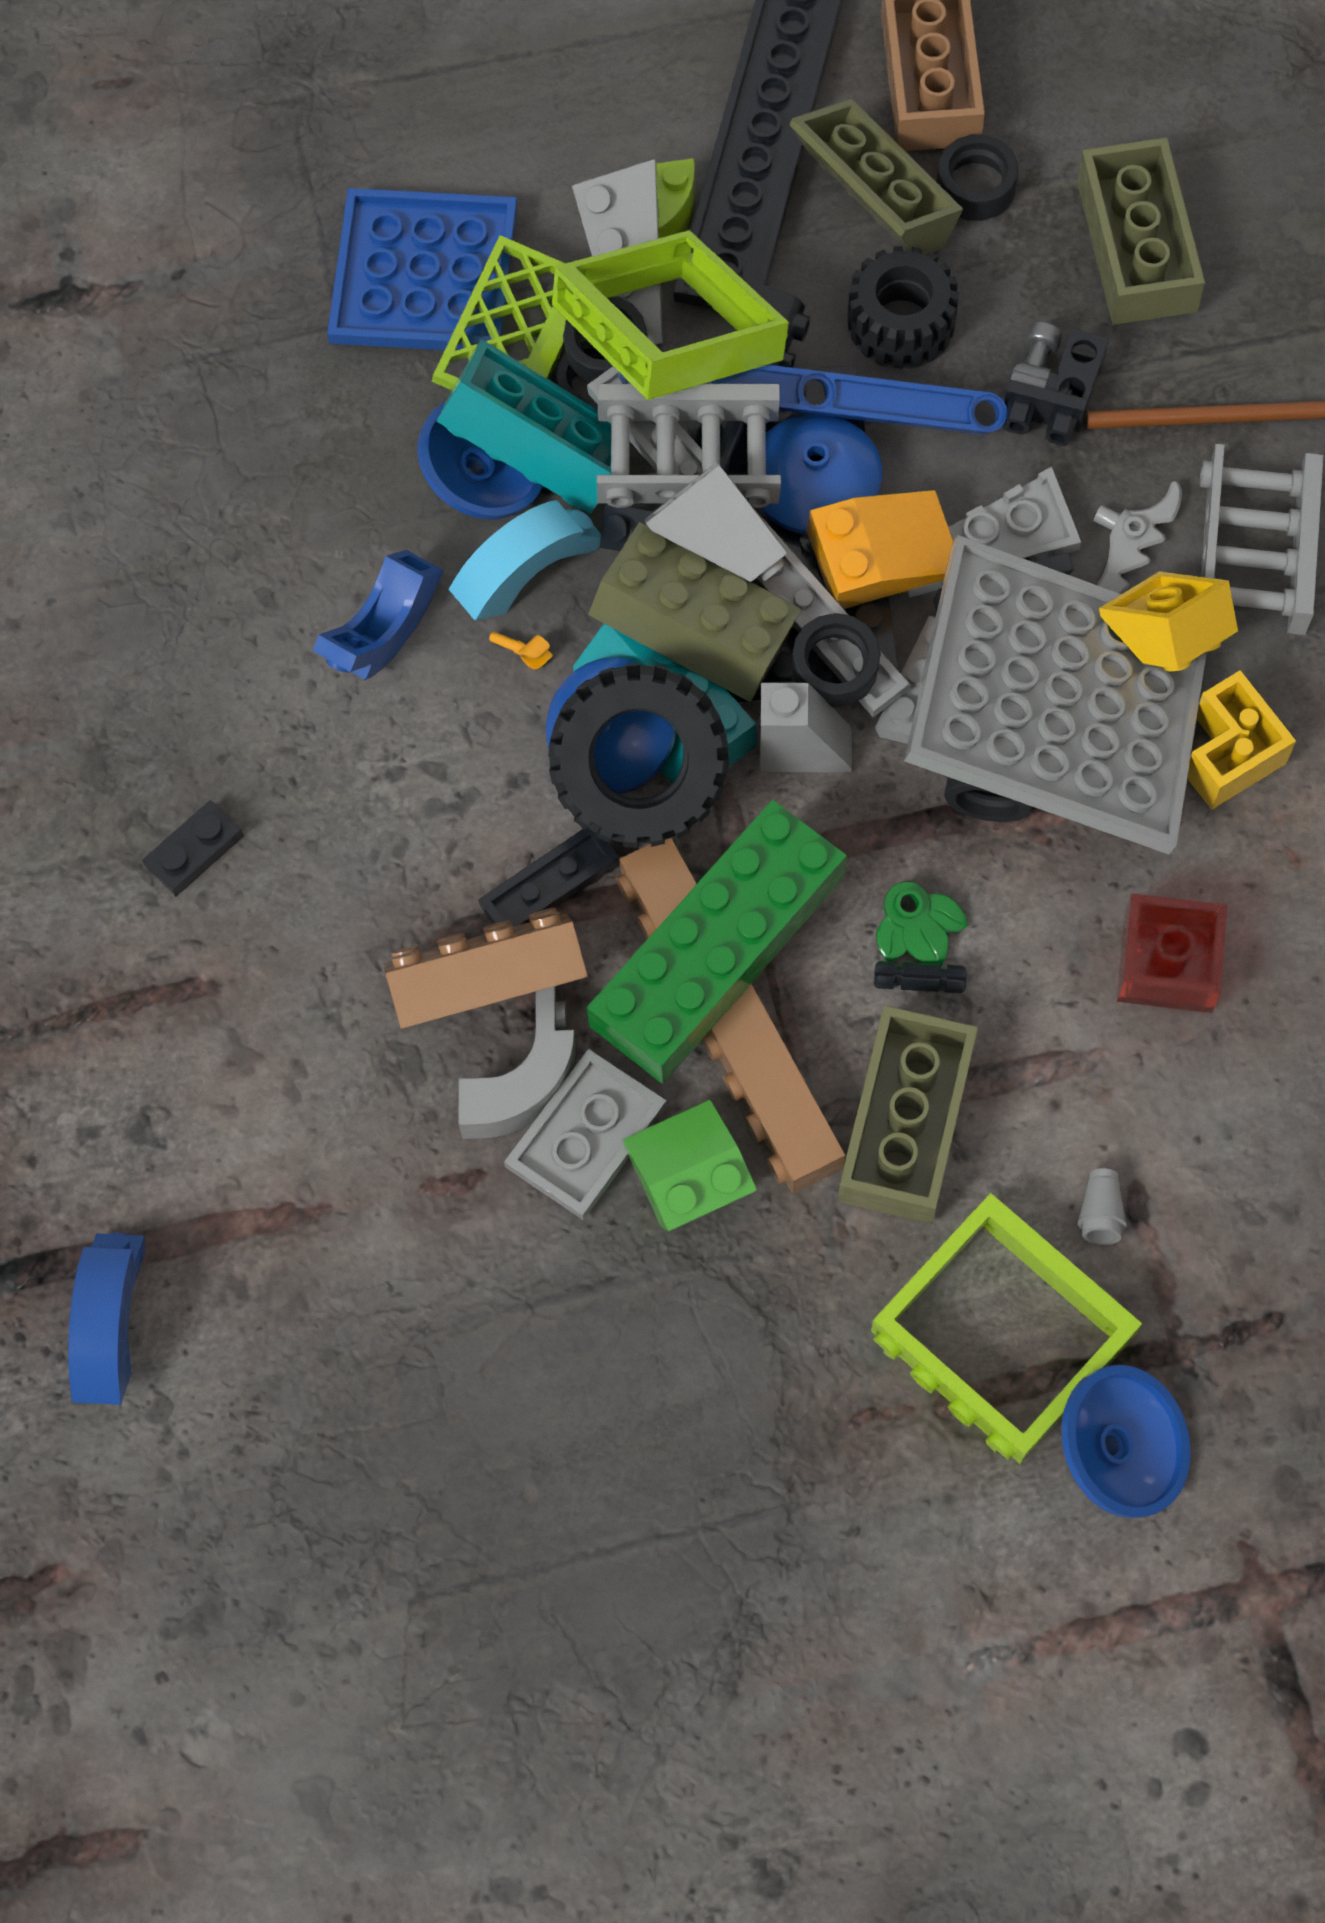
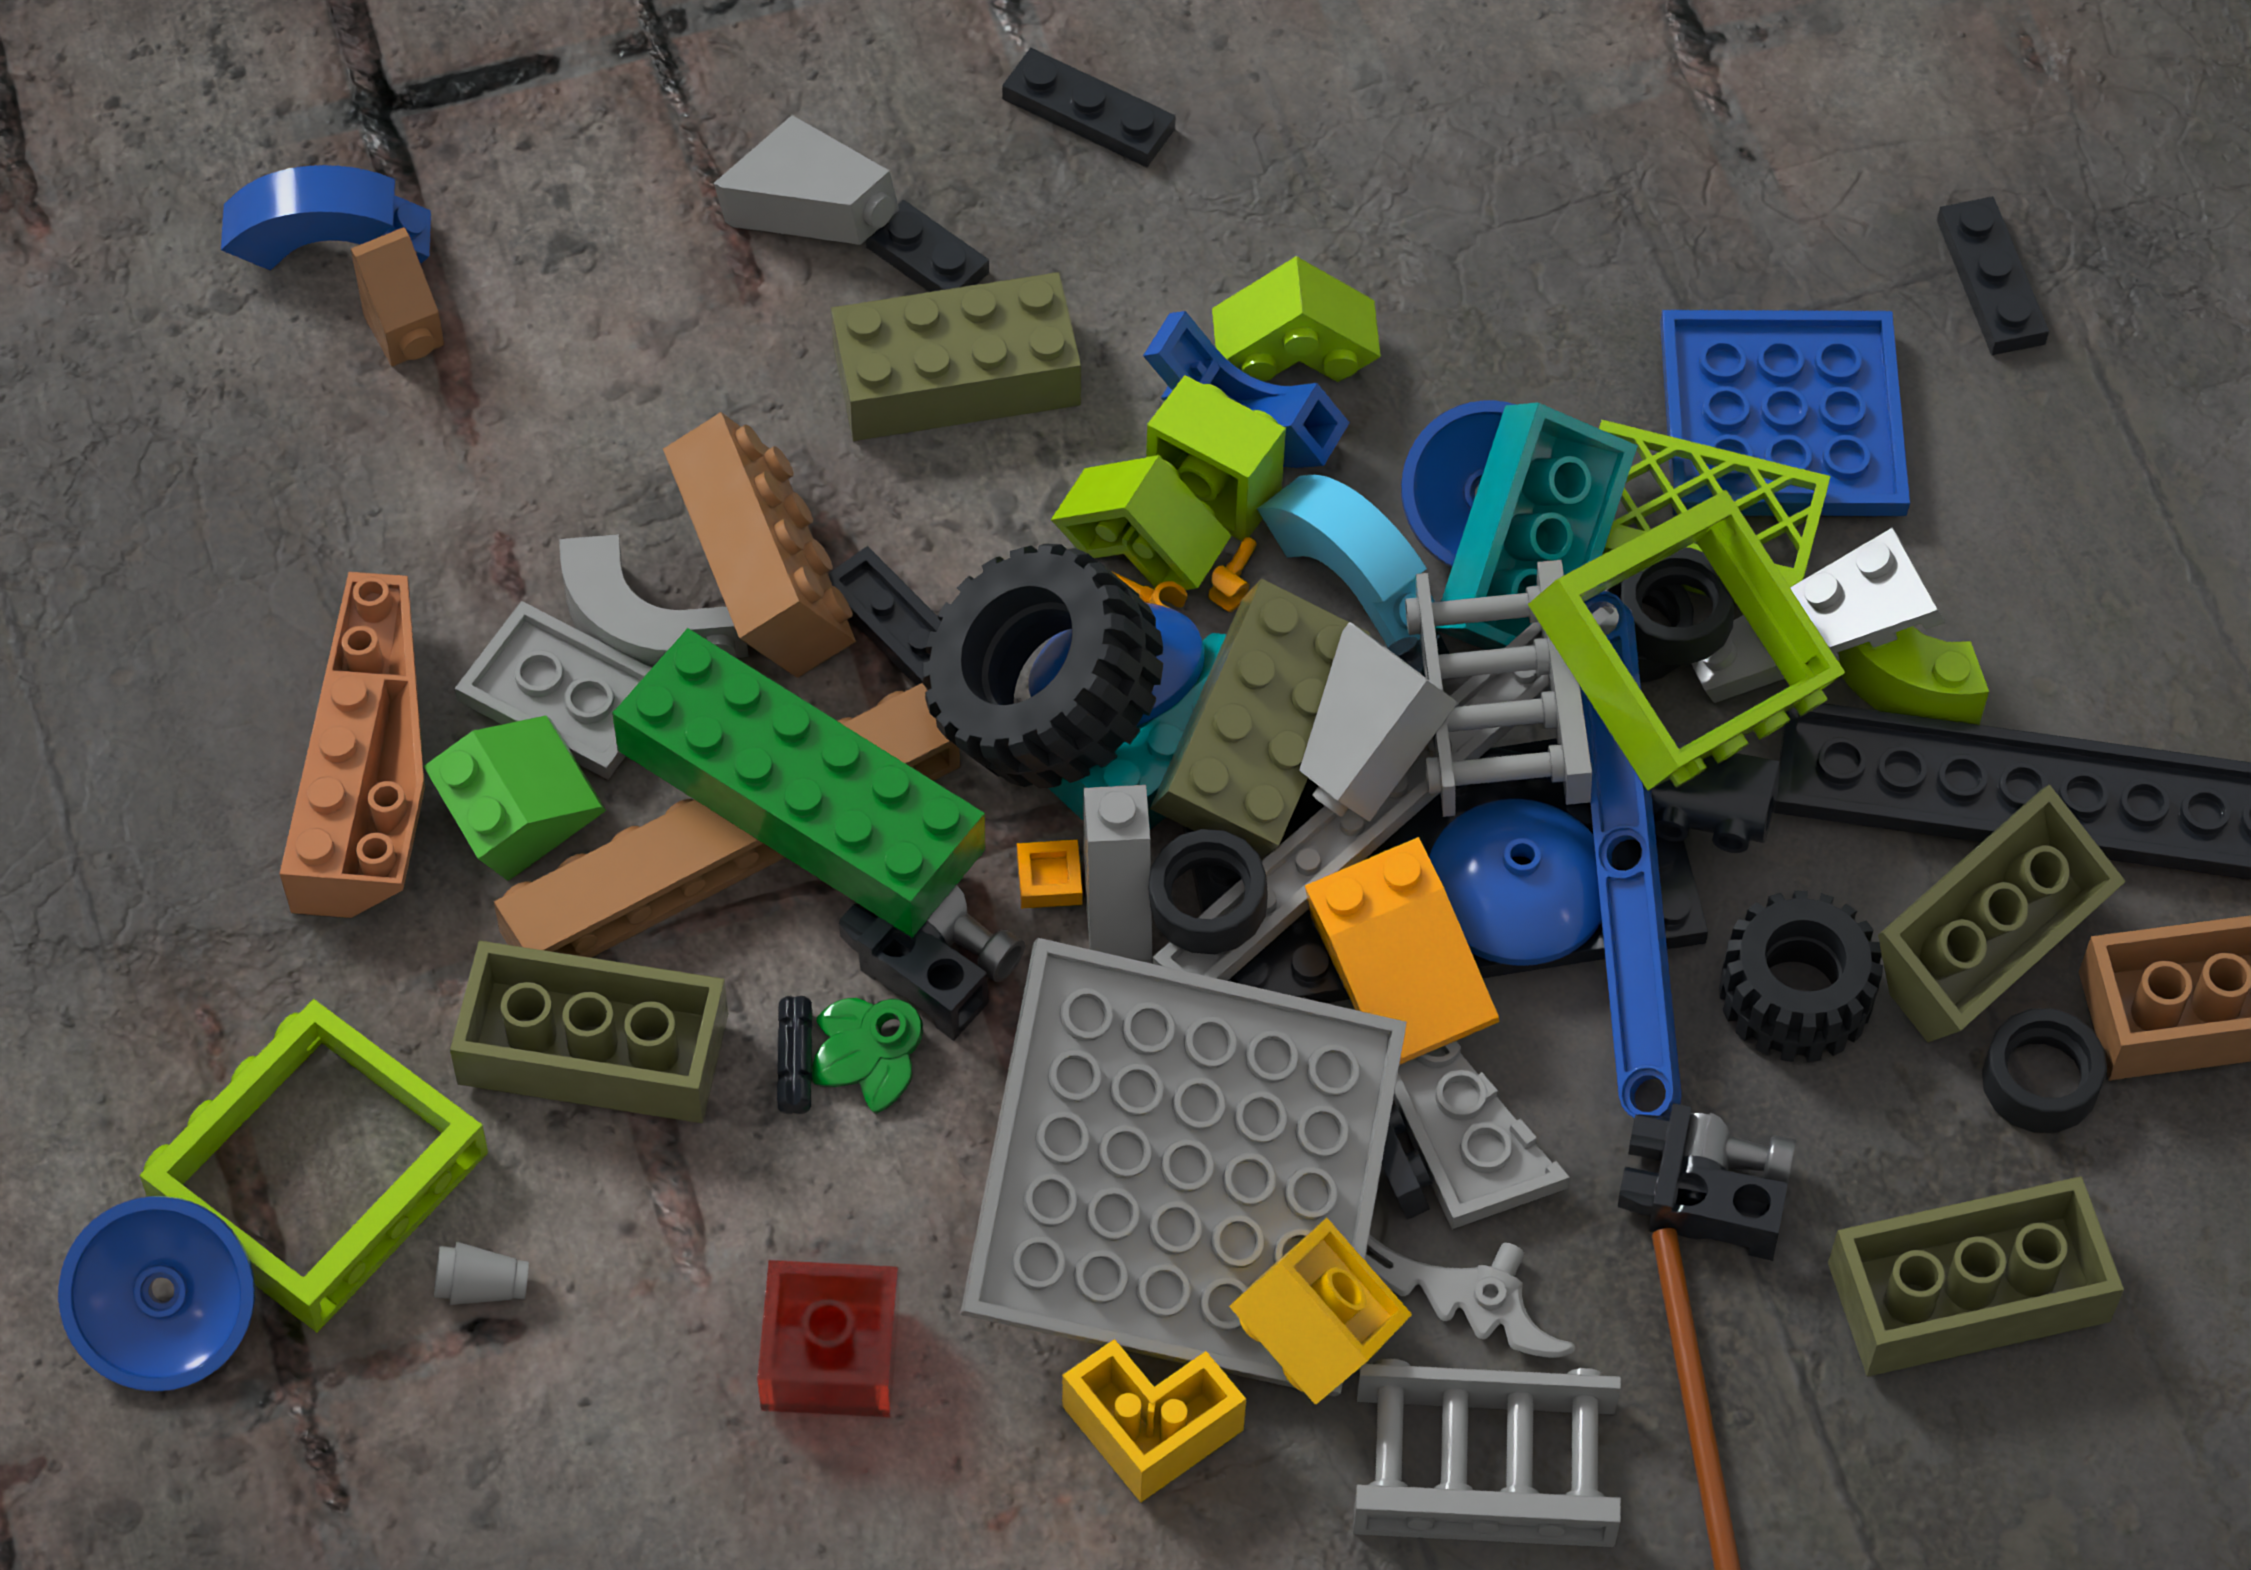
camera: 80 degrees right, 10 degrees down
none -> nougat wedge [280,572,425,918]
none -> medium nougat slope [351,227,444,367]
none -> light grey slope [714,115,899,245]
none -> olive brick [831,272,1081,441]
none -> black hips [839,885,1025,1041]
none -> black plate [1002,47,1176,167]
none -> light orange plate [1017,839,1082,909]
none -> lime brick [1051,455,1231,590]
none -> light orange hand [1111,571,1187,608]
none -> lime brick [1146,375,1286,541]
none -> lime brick [1212,256,1381,382]
none -> black plate [1937,196,2049,356]

